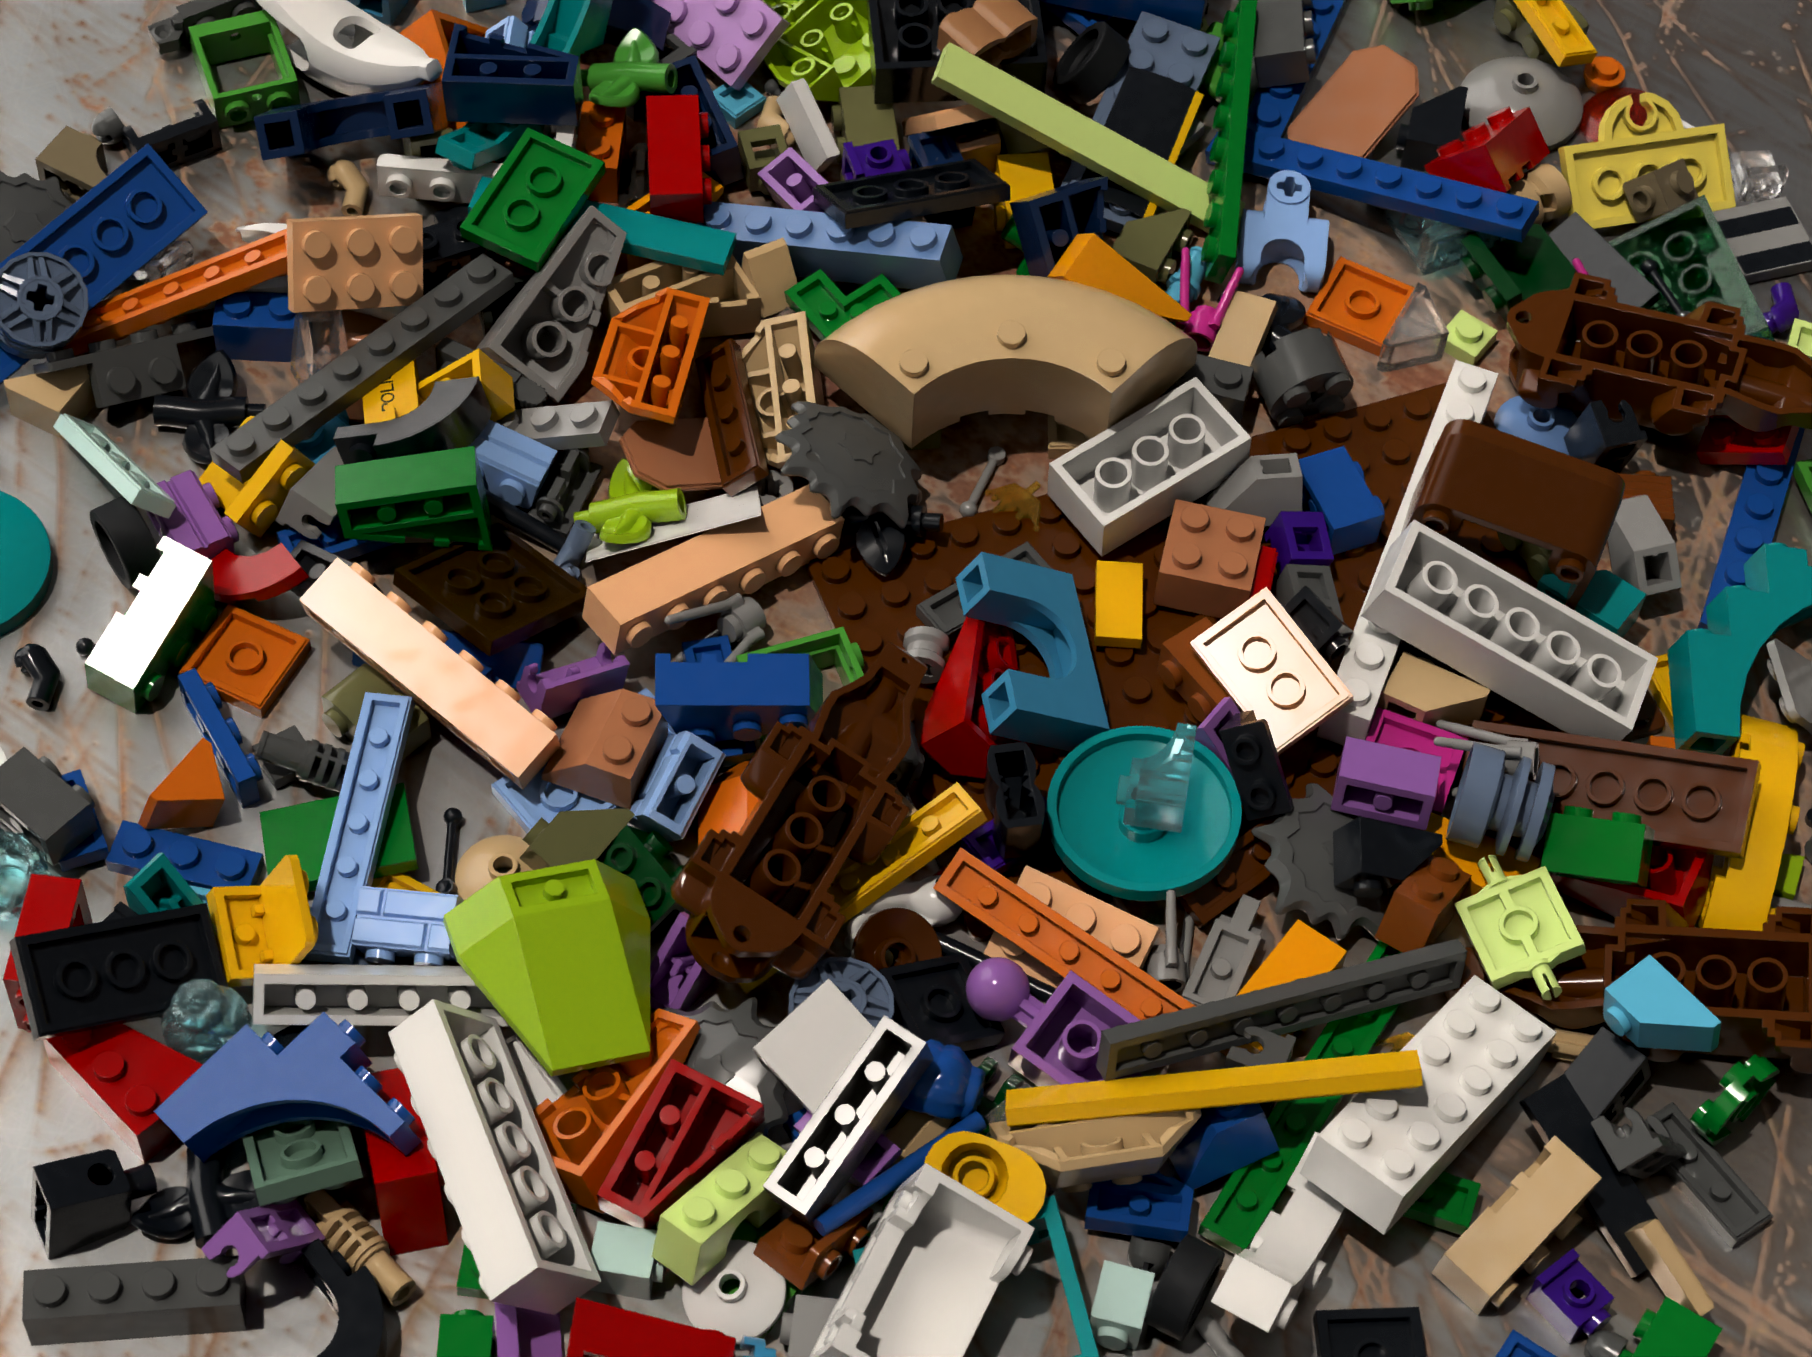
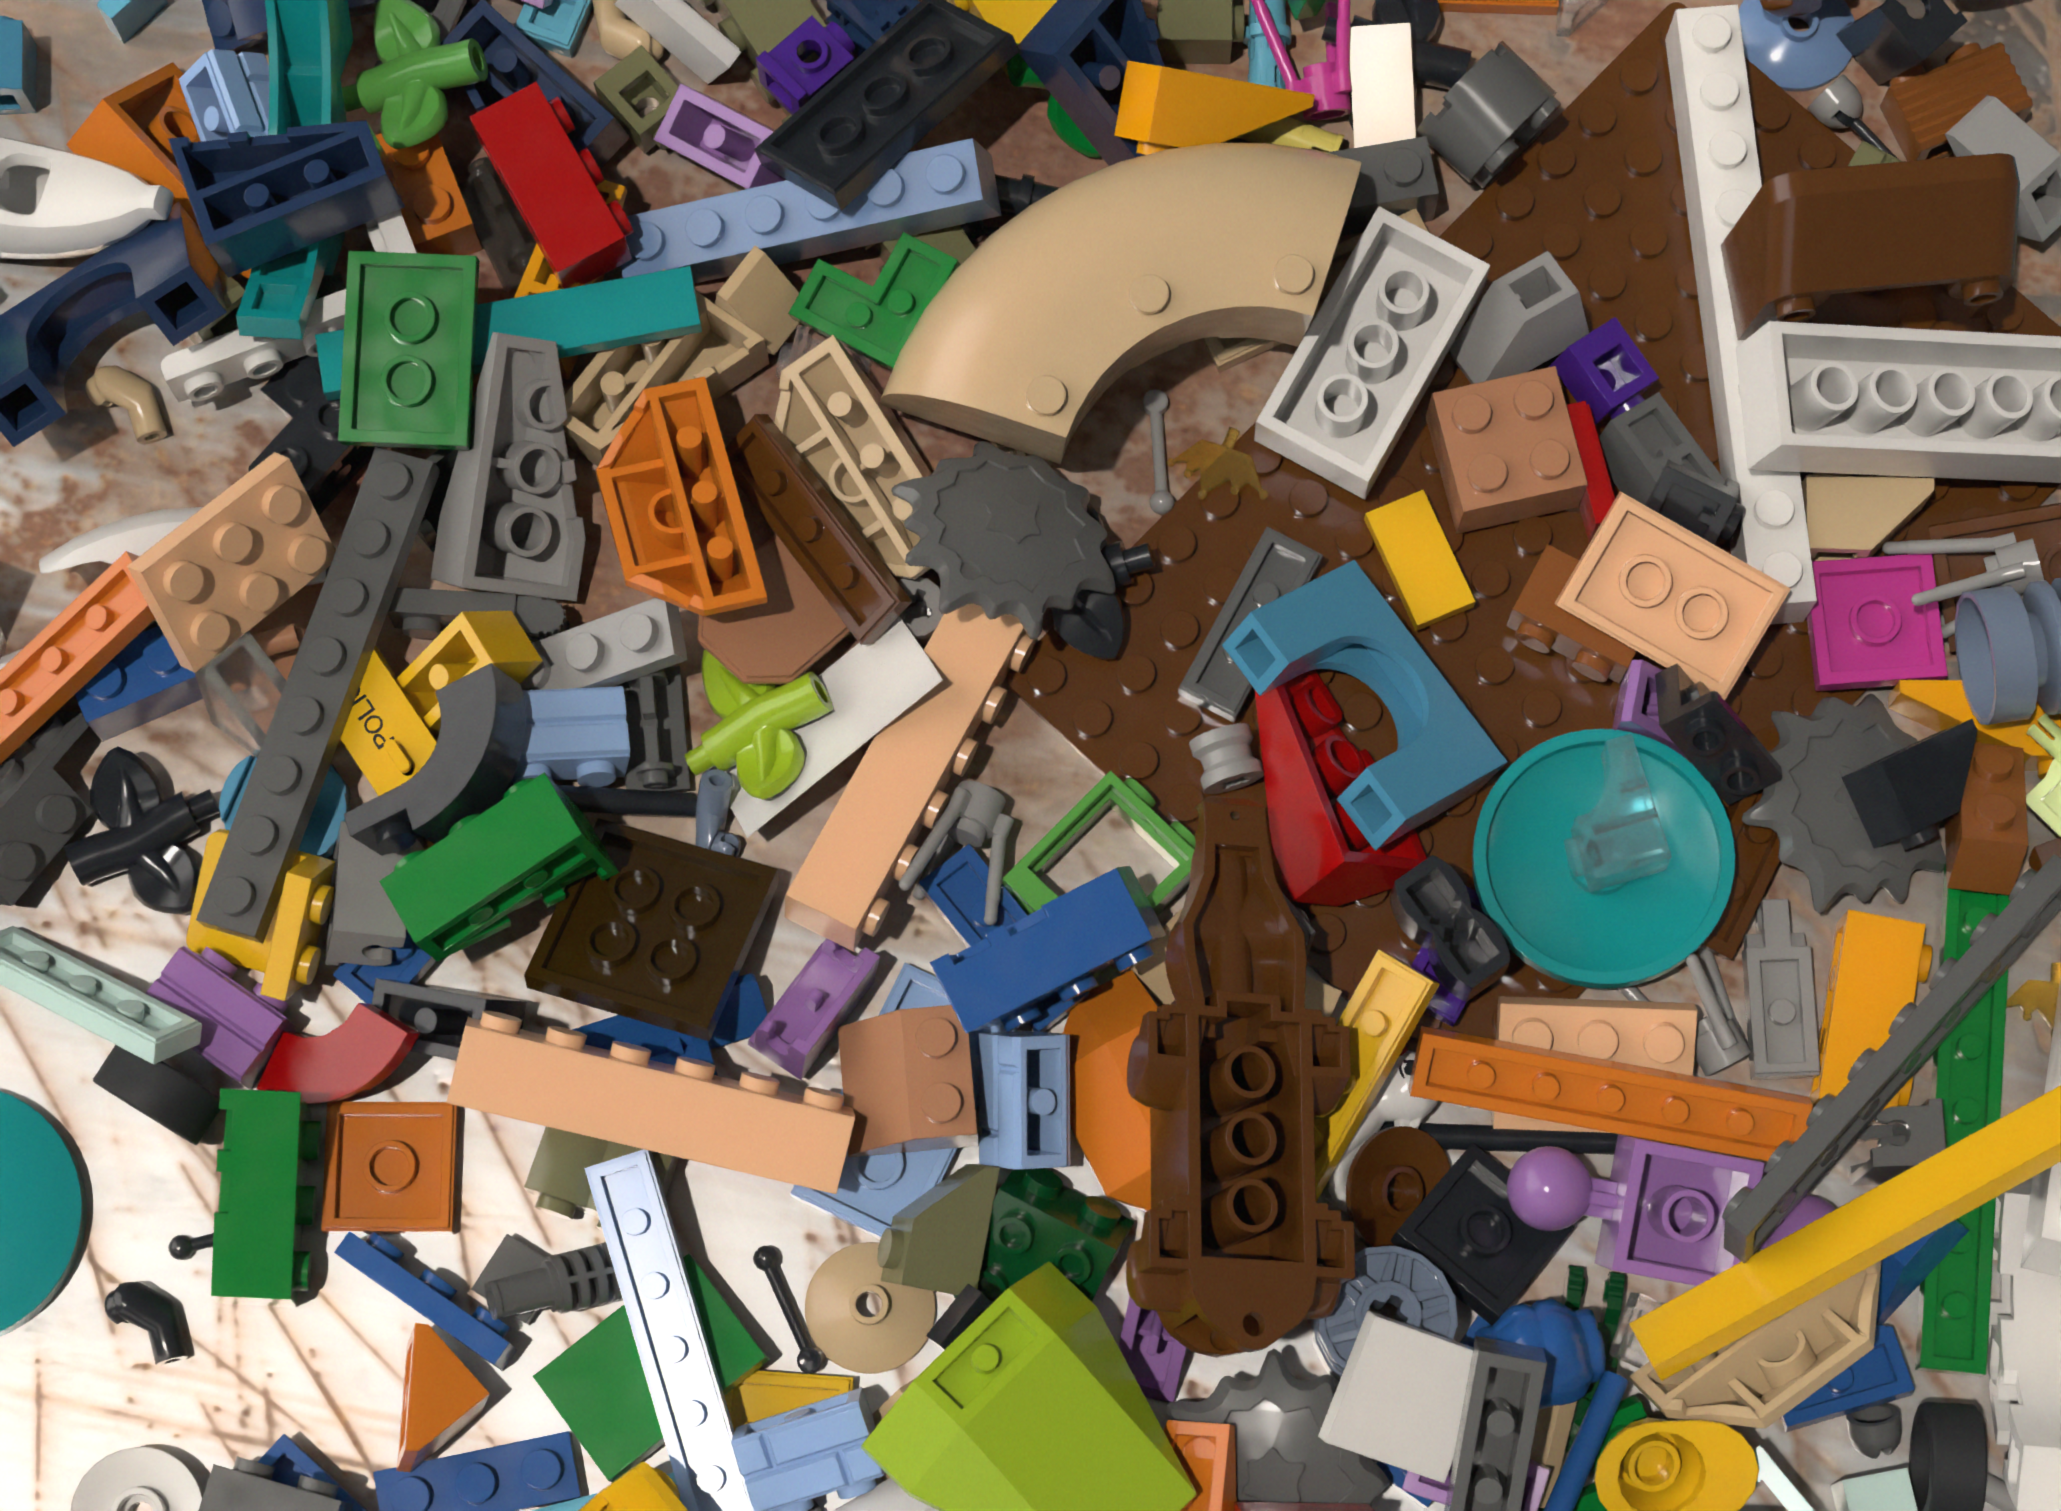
camera: 20 degrees left, 20 degrees up
blue brick [1298,446,1385,555] -> none
medium lavender brick [1330,736,1441,831] -> none
teal slope [1536,570,1647,638] -> none

